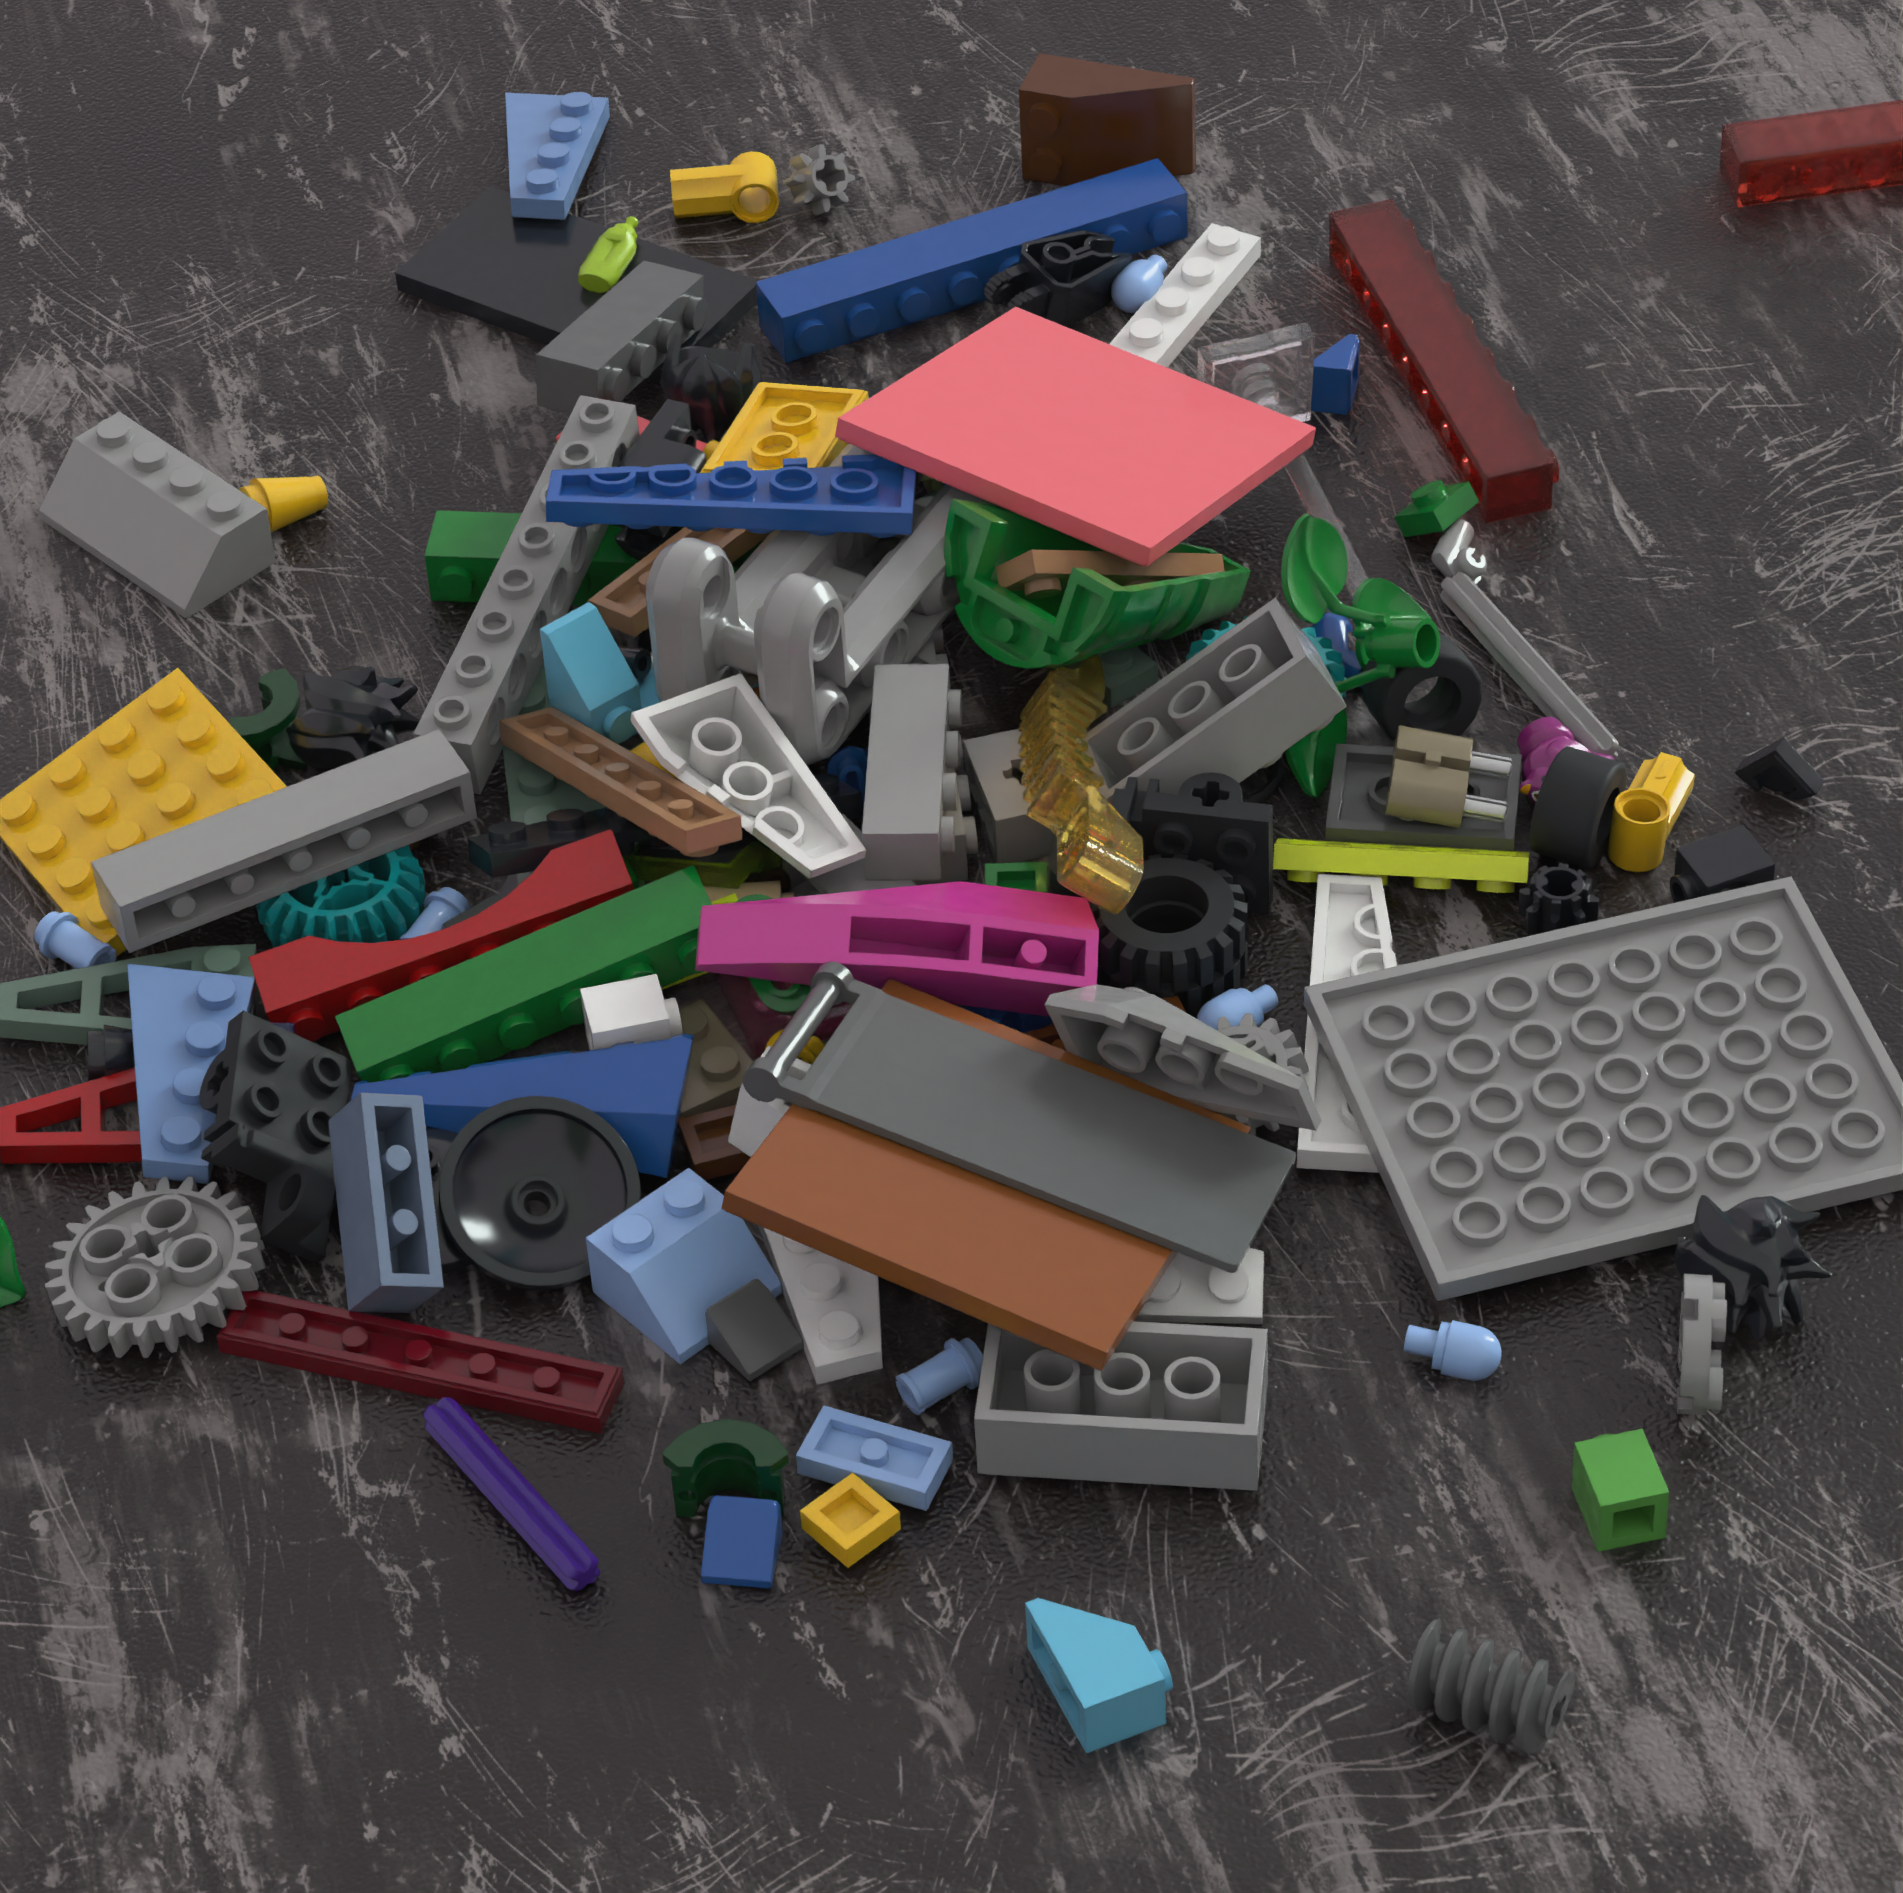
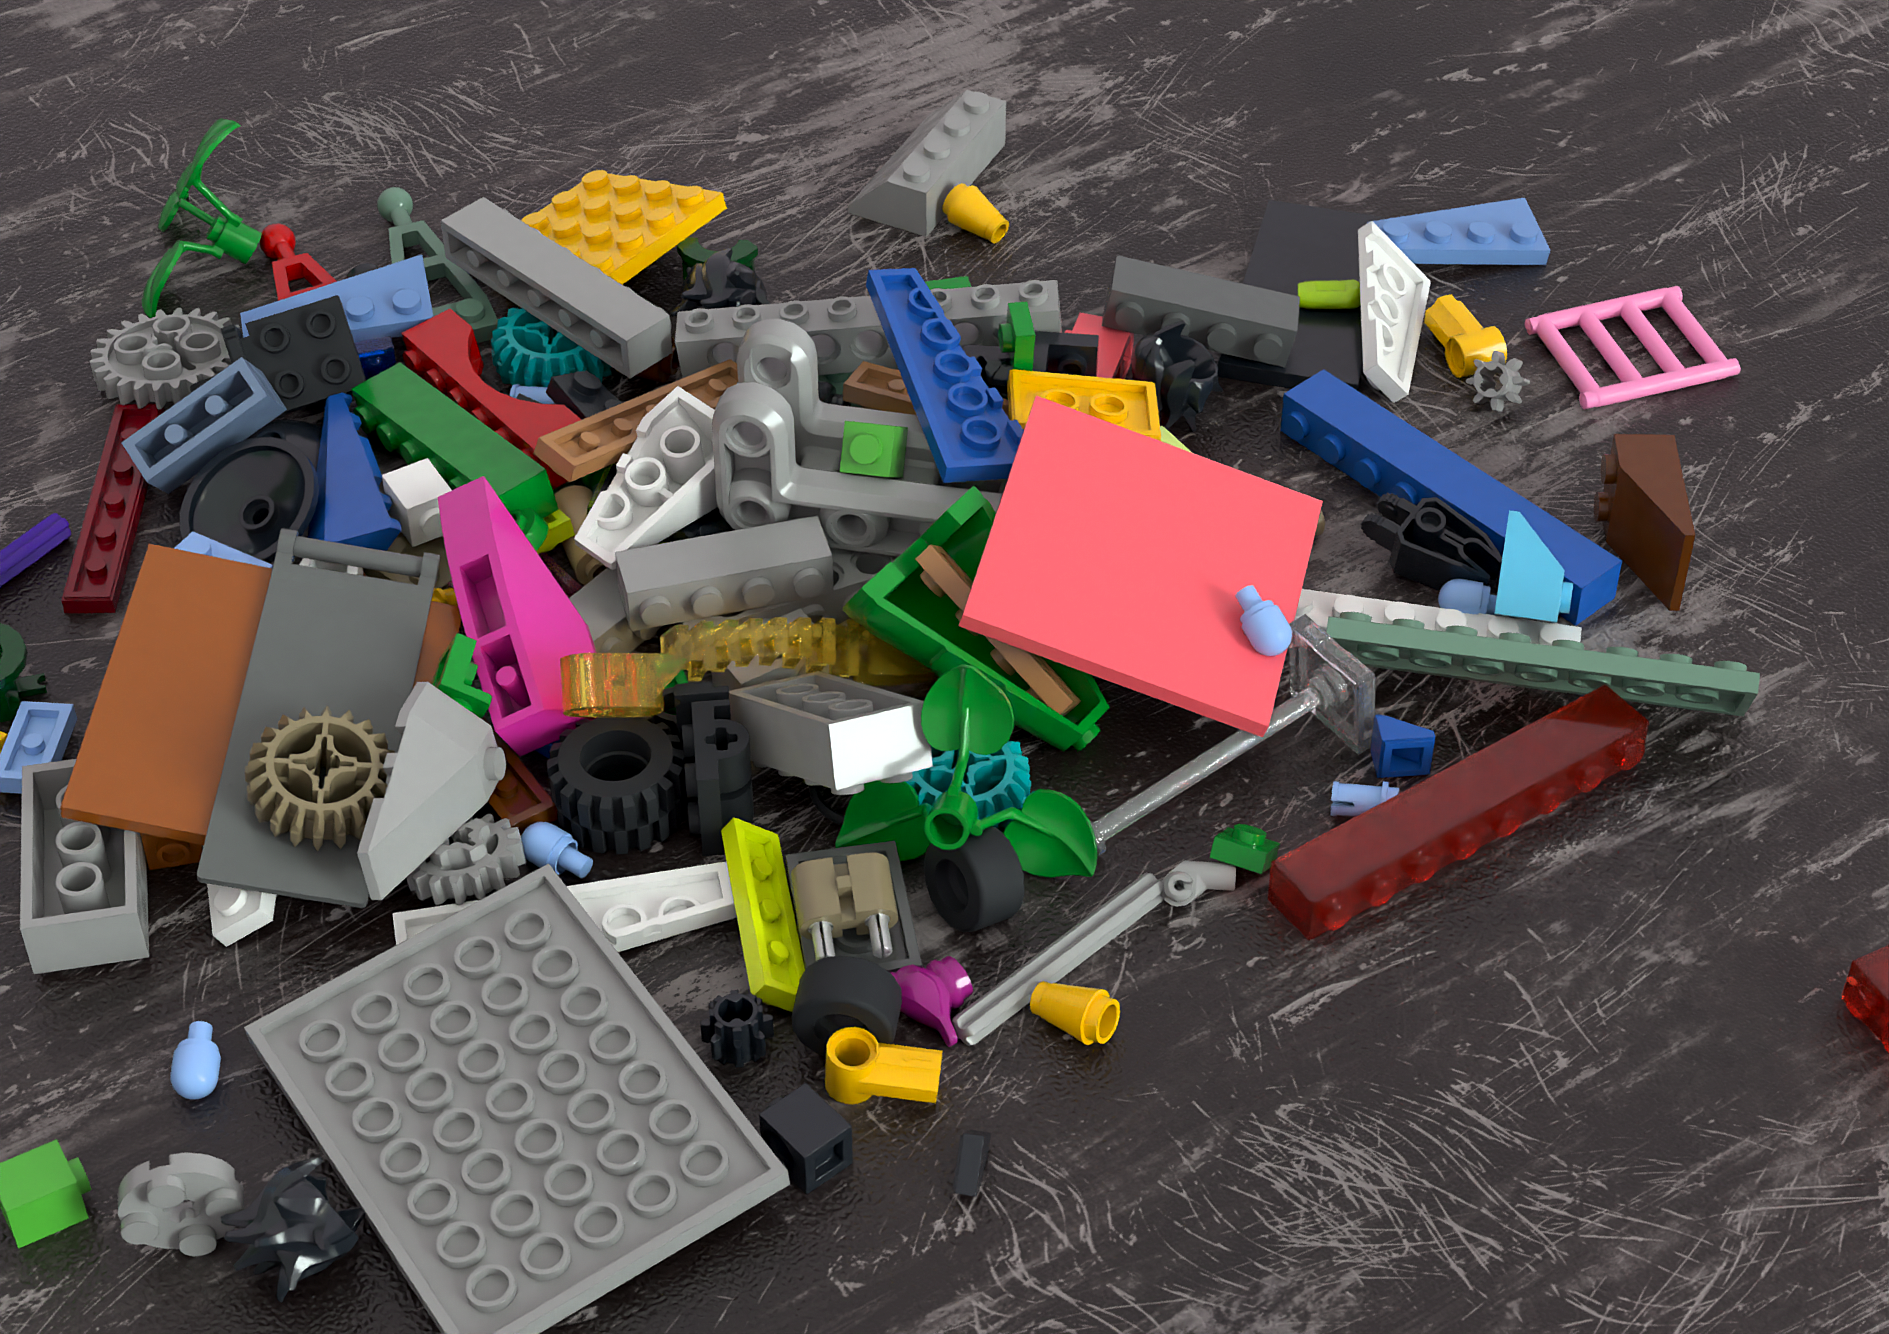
camera: 70 degrees right, 0 degrees up
none -> dark tan gear [245,705,394,852]
none -> green bracket [432,633,492,718]
none -> bright green brick [839,421,908,478]
none -> green plate [998,302,1035,371]
none -> yellow cone [1030,981,1120,1045]
none -> light blue cylinder [1235,585,1292,656]
none -> sand green plate [1325,612,1760,717]
none -> light blue pin [1331,781,1399,825]
none -> white wing [1358,221,1431,403]
none -> medium azure slope [1494,511,1573,623]
none -> bright pink bar [1524,286,1741,409]

